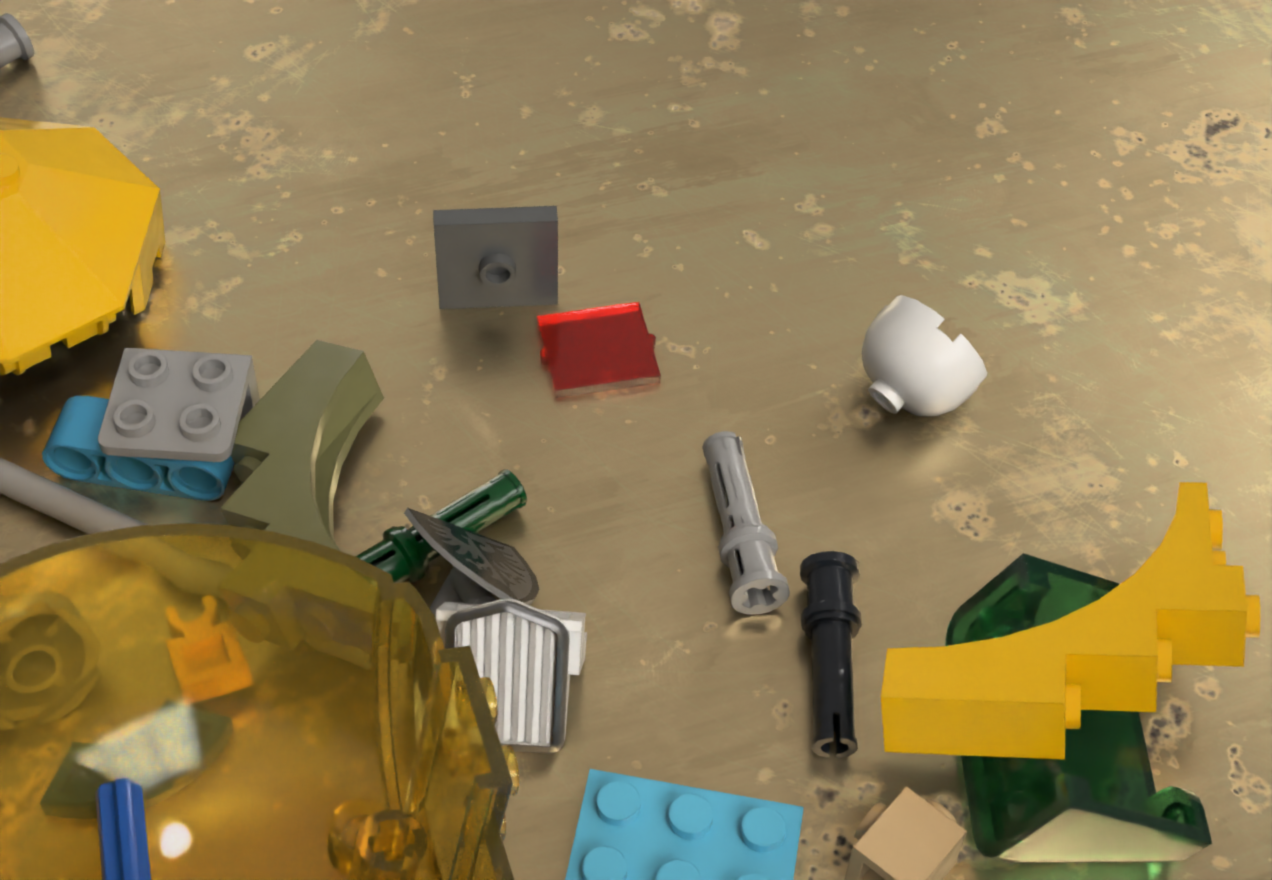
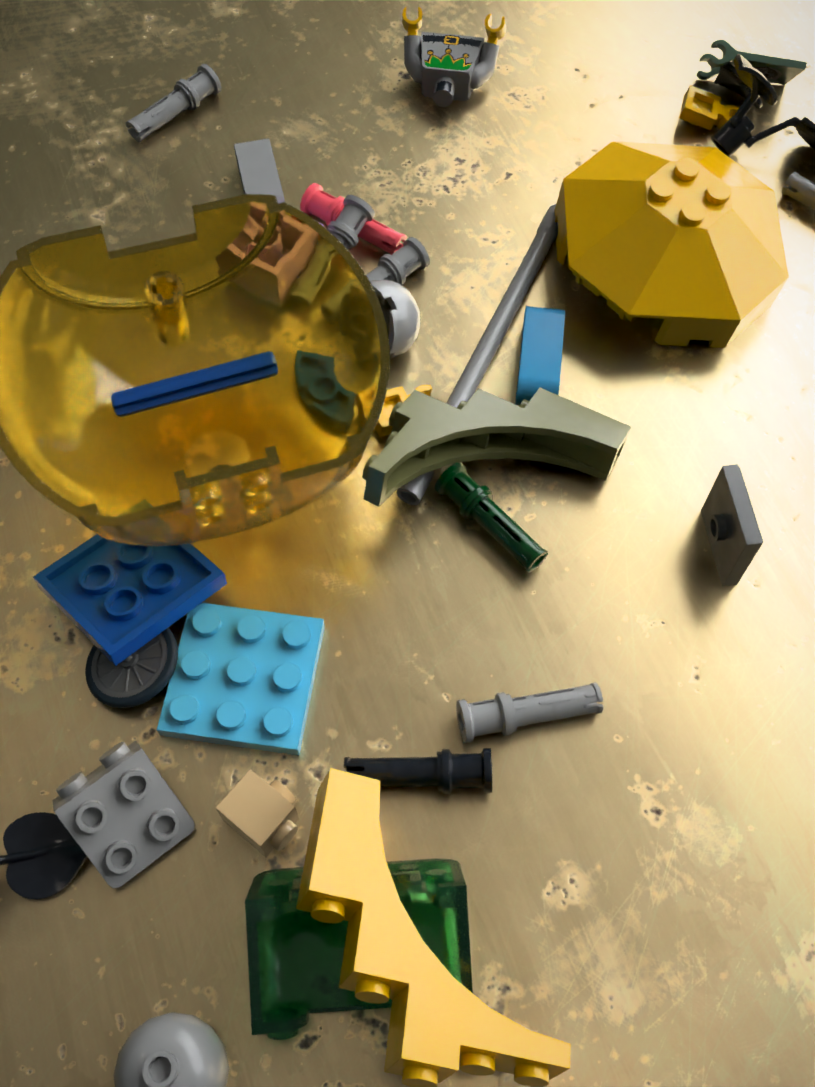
camera: 90 degrees right, 10 degrees up
light grey bracket [98,348,260,462] -> none
shield [404,508,540,620] -> none
white piece [436,598,587,754] -> none
clear red piece [537,302,661,398] -> none
white cylinder [862,295,987,416] -> none

